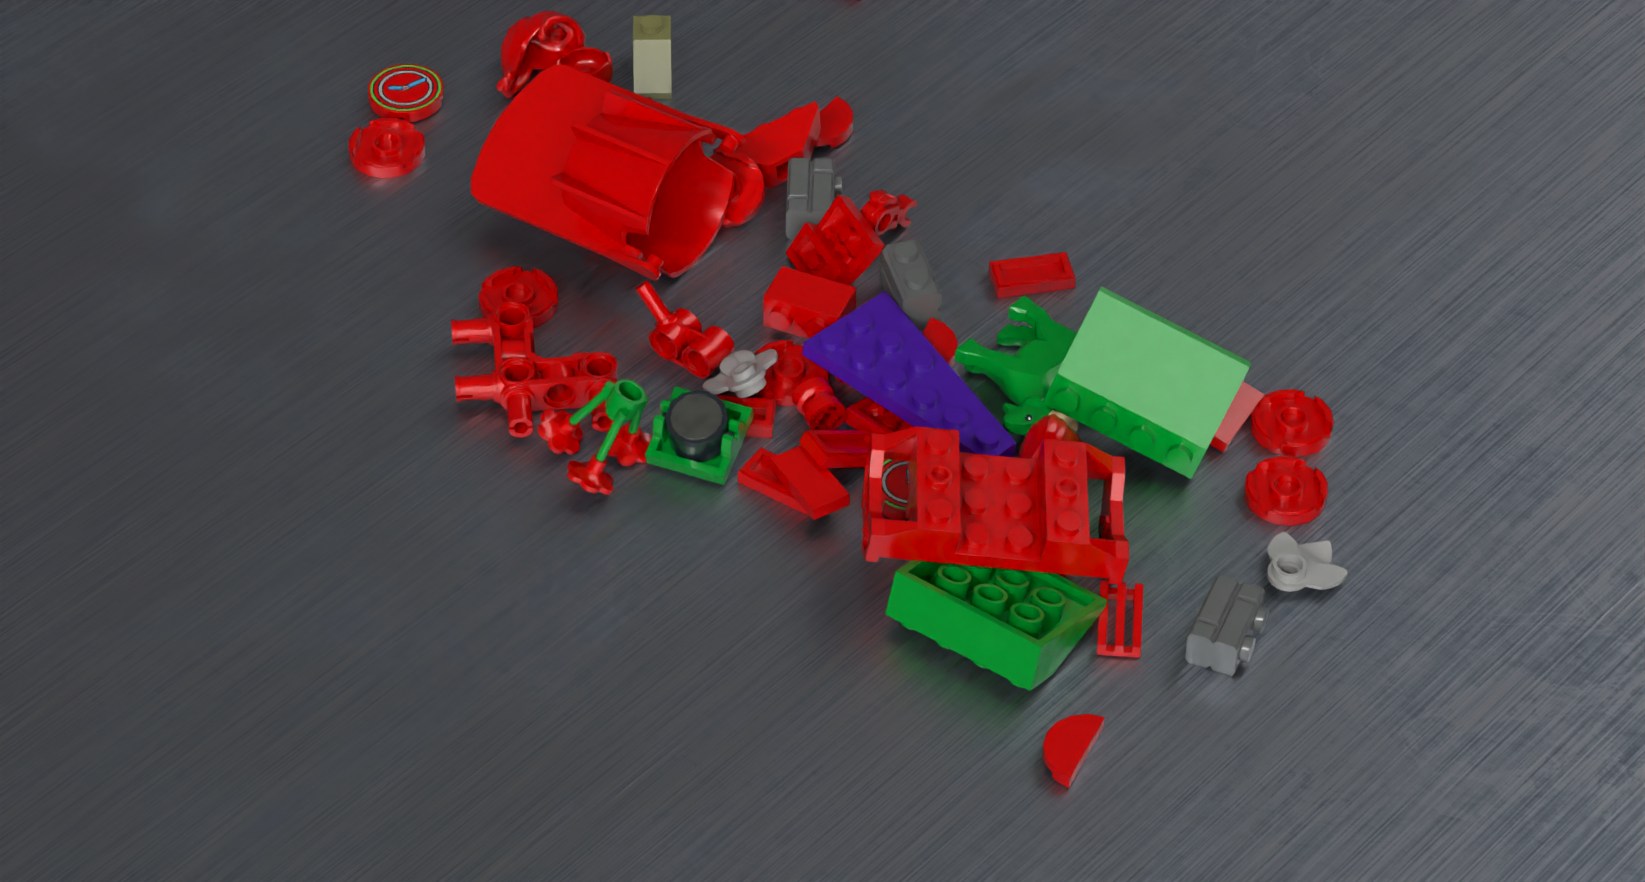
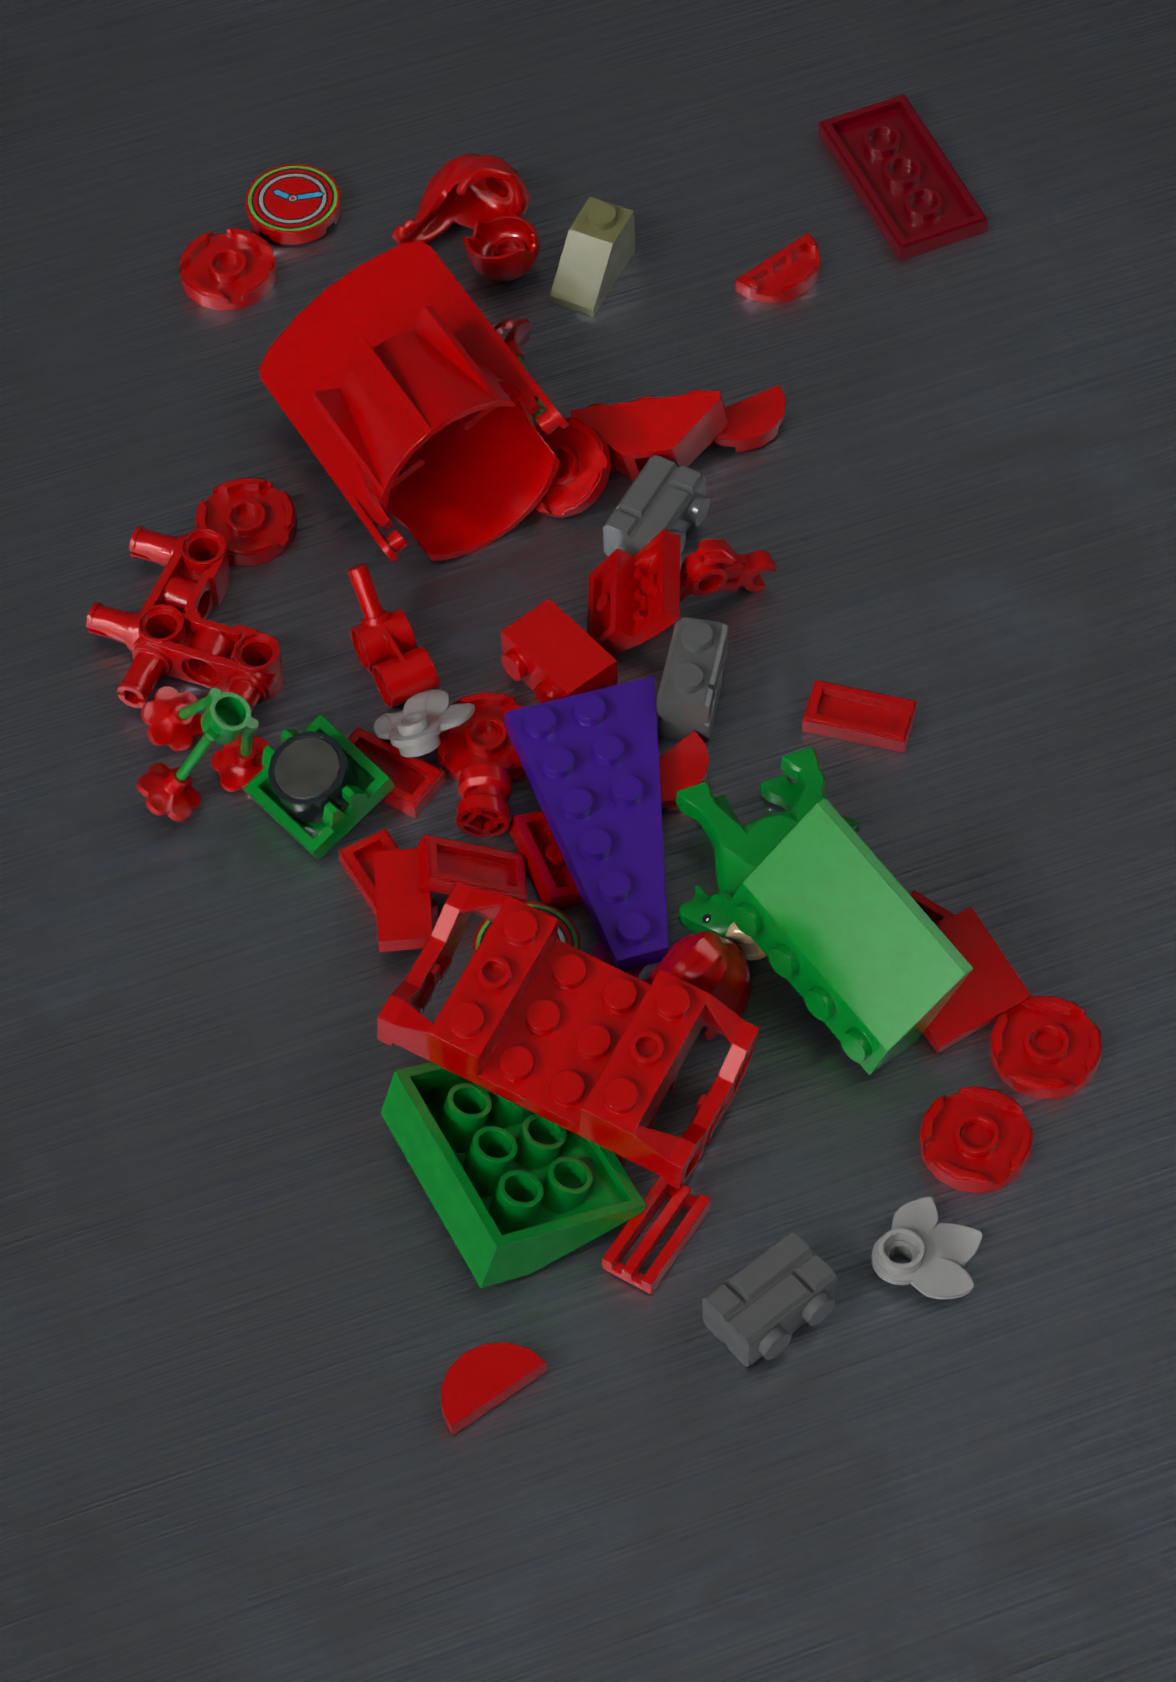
camera: 30 degrees right, 10 degrees up
none -> red tile [735,232,821,303]

